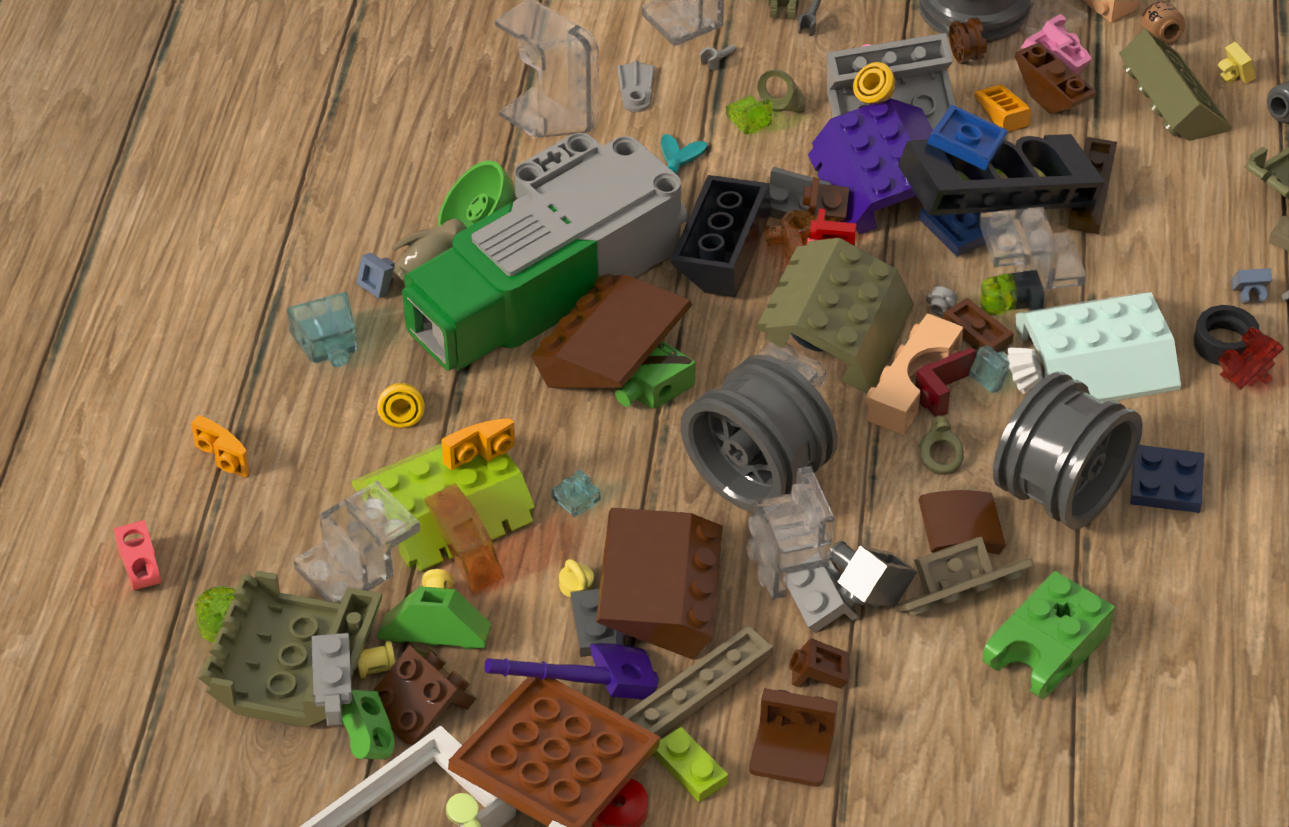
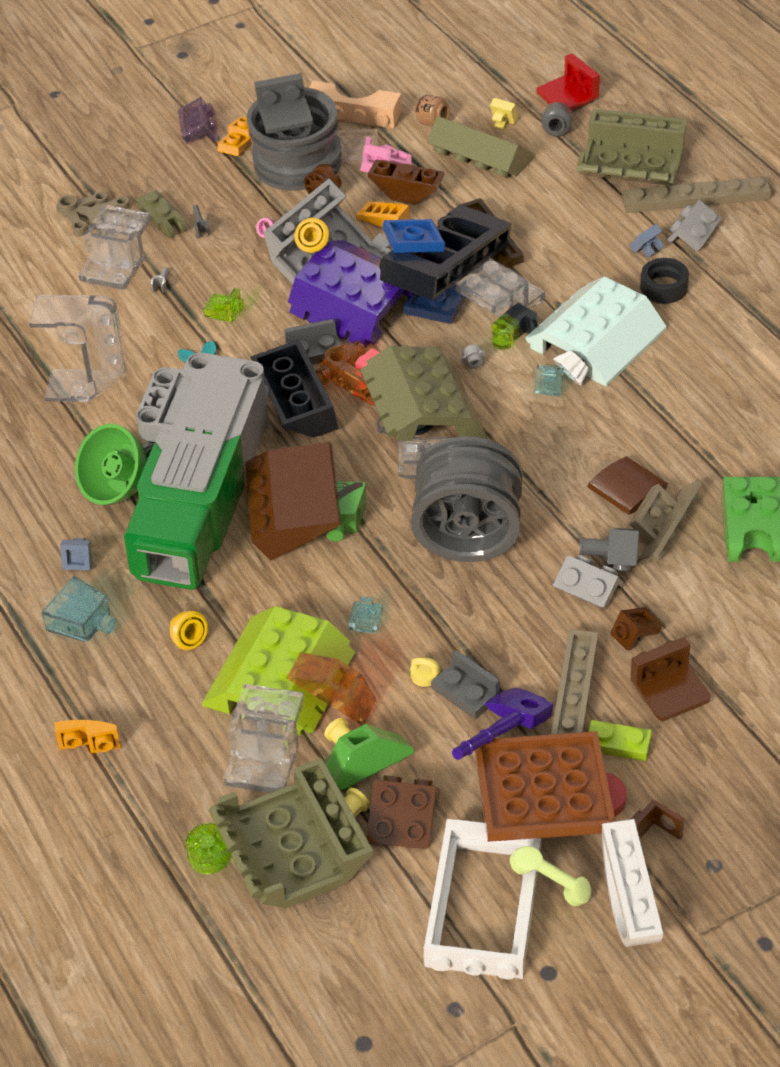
camera: 35 degrees left, 0 degrees up
coral leg [113,520,161,591] -> none
light grey hinge [311,633,352,726] -> none
bright green leg [341,690,395,760] -> none
dark tan animal [393,218,467,281] -> none
light orange slope [441,418,515,471] -> none
reddish brown slope [596,507,723,660] -> none
light grey piece [617,60,655,112] -> none
clear bracket [746,466,835,600] -> none
olive piece [757,69,805,112] -> none
reddish brown bracket [802,177,849,221] -> none
red bracket [810,209,856,246] -> none
light nougat arch [865,313,963,435] -> none
dark red bracket [915,347,977,417] -> none
olive piece [918,415,964,475] -> none
reddish brown plate [943,298,1014,358] -> none
dark grey wheel [993,372,1143,530] -> none
dark blue plate [1130,445,1204,513] -> none
clear red hips [1218,327,1284,390] -> none

